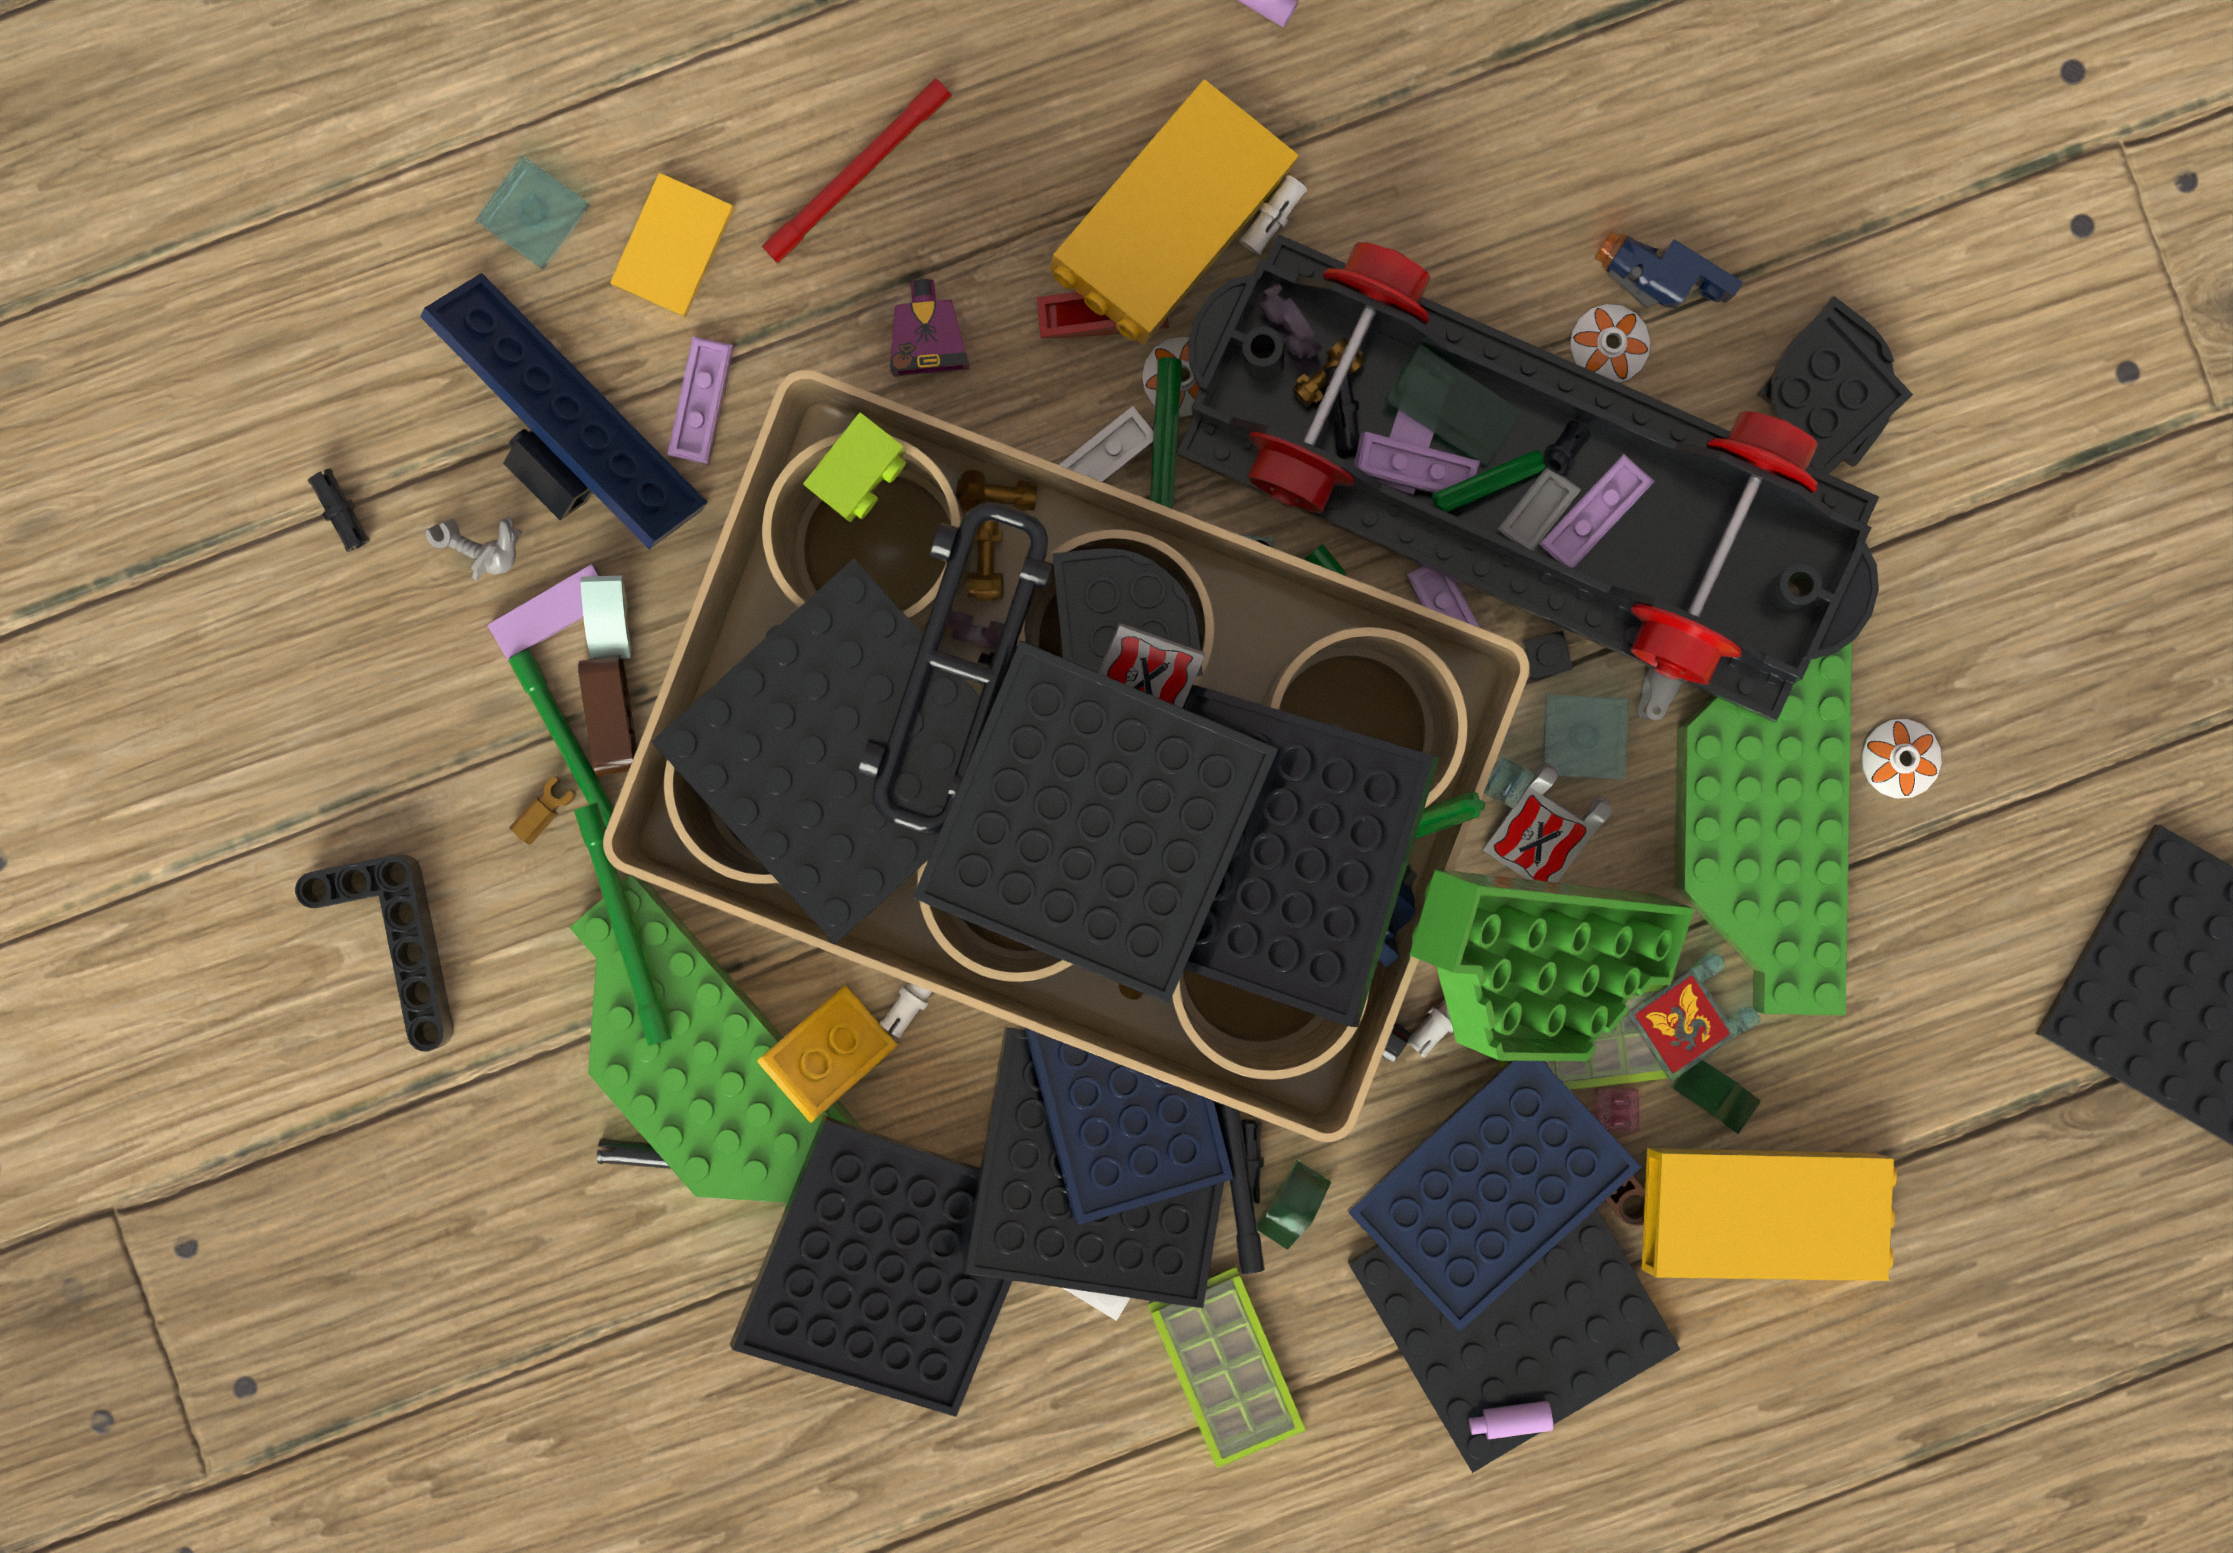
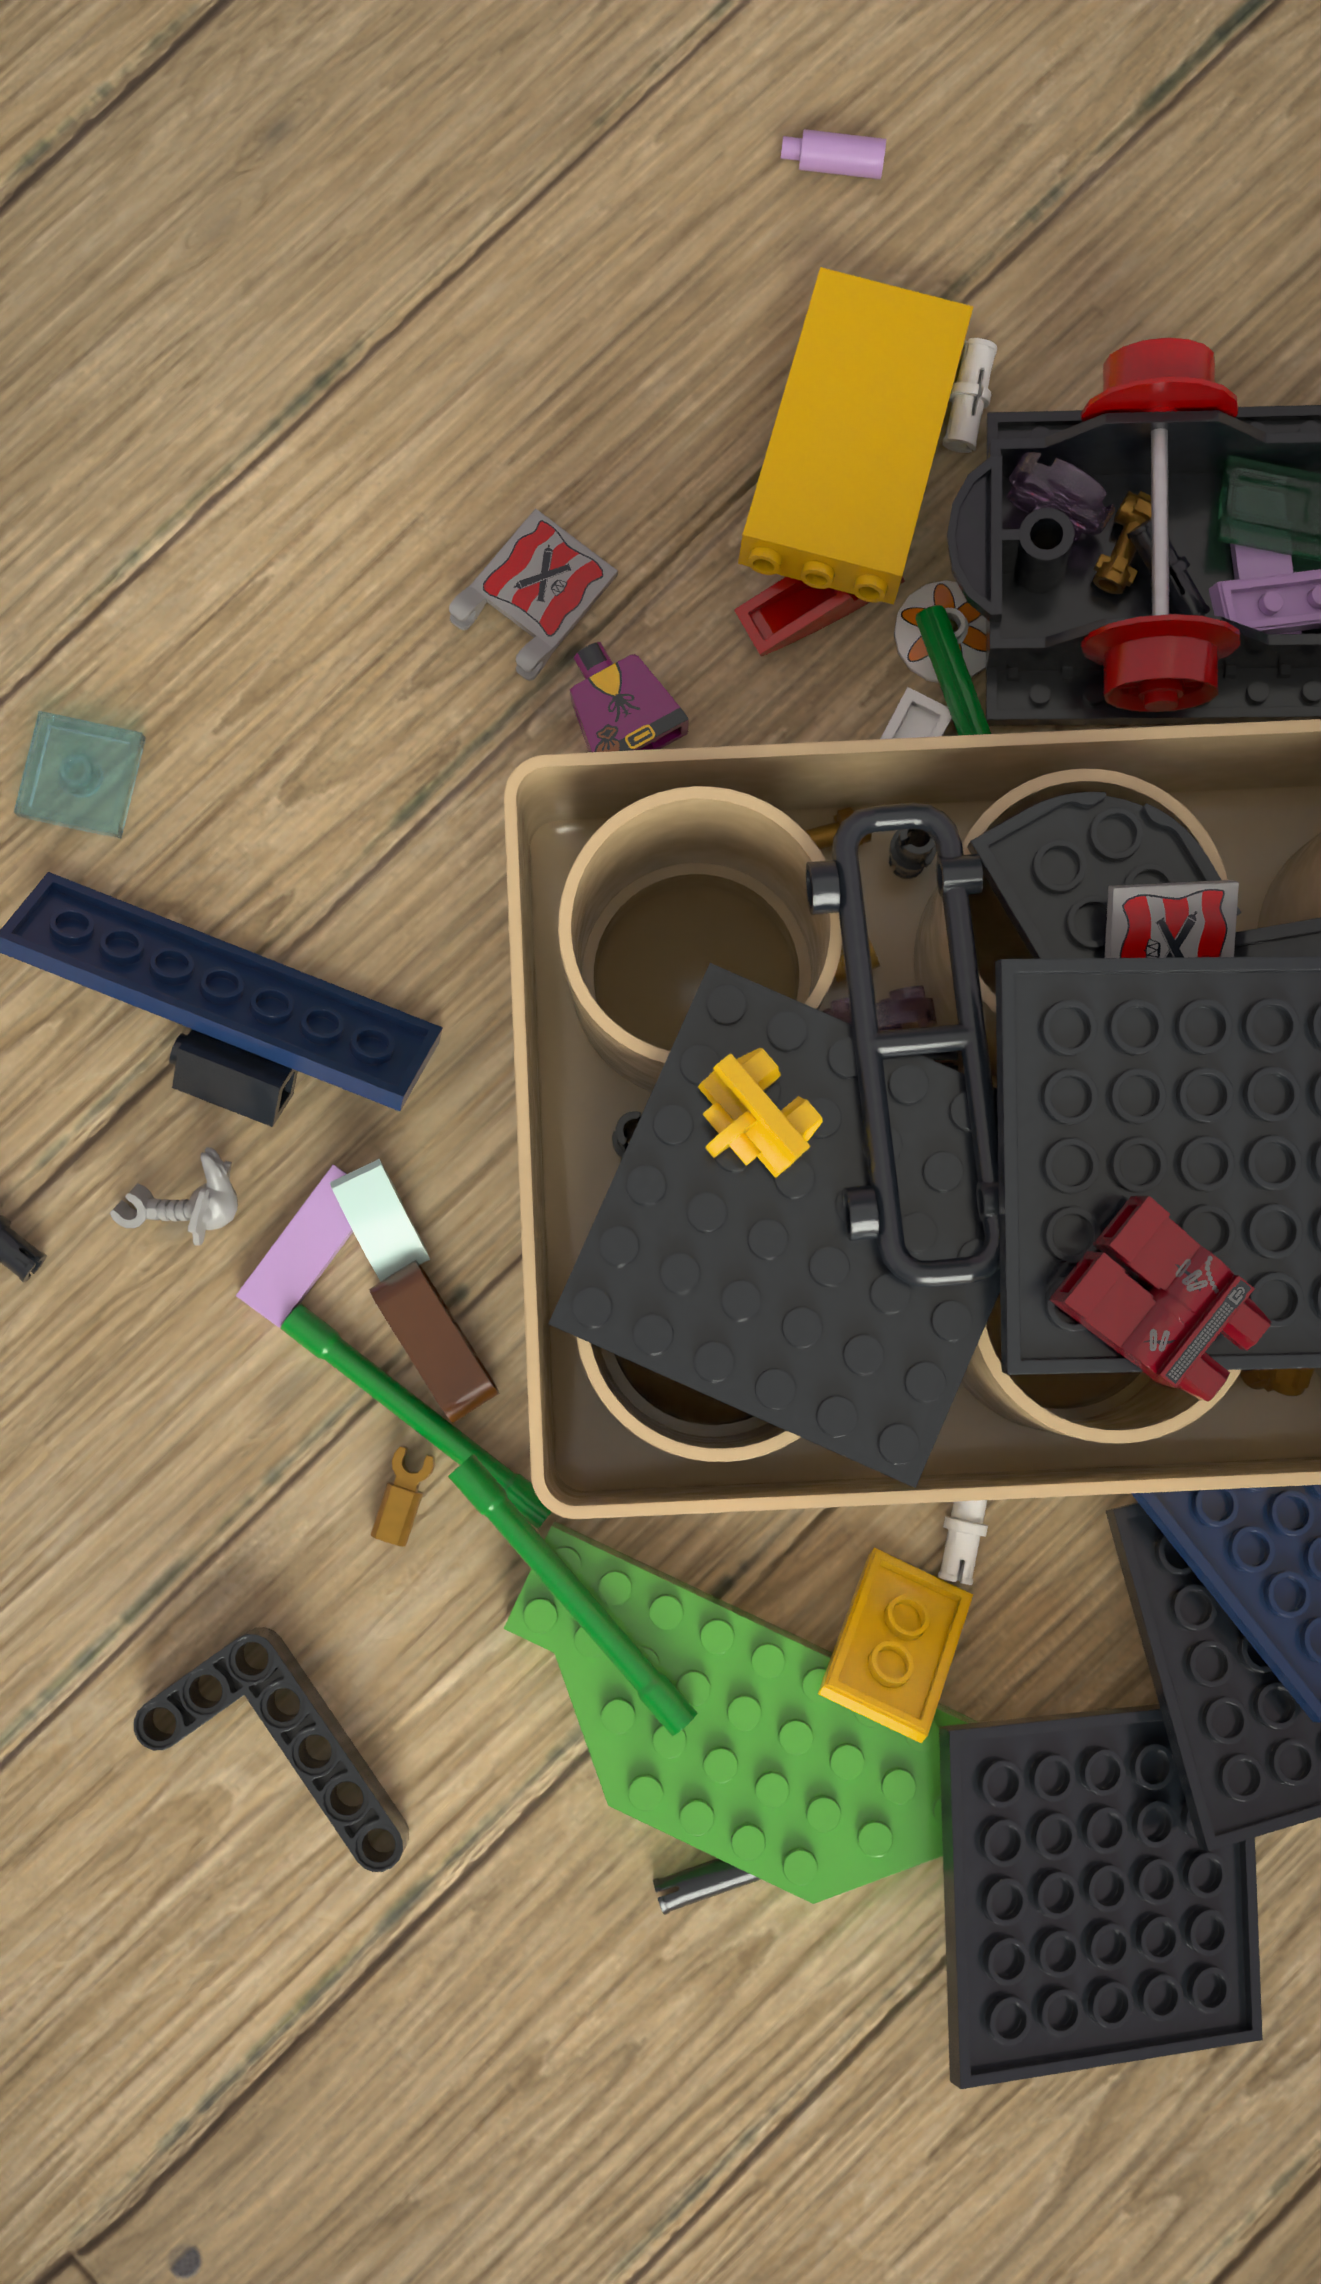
camera: 25 degrees left, 5 degrees down
yellow tile [610,173,735,318] -> none
lavender tile [667,337,734,465] -> none
red piece [761,78,952,264] -> none
lime brick [803,412,907,523] -> none
none -> flag [449,508,618,681]
none -> yellow hips [698,1048,823,1178]
none -> black pin [889,829,936,879]
none -> dark red hips [1049,1196,1271,1402]

